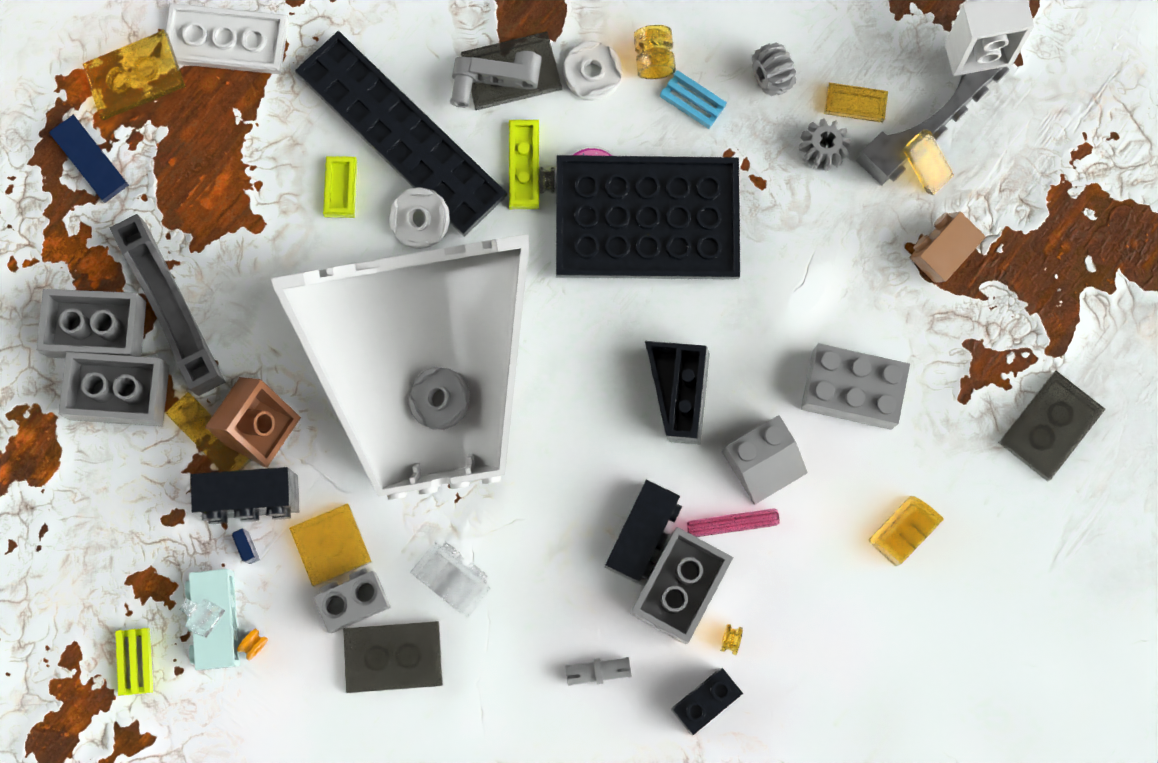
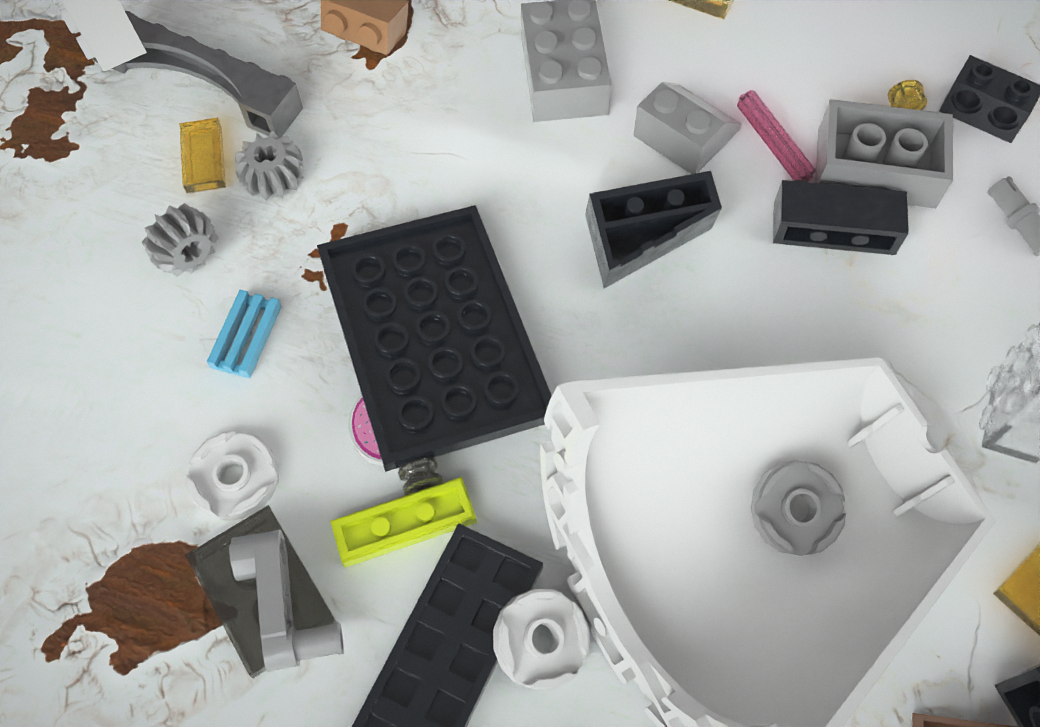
camera: 105 degrees left, 15 degrees down
clear yellow wheel [634,25,676,79] -> none
clear yellow tile [903,129,954,195] -> none

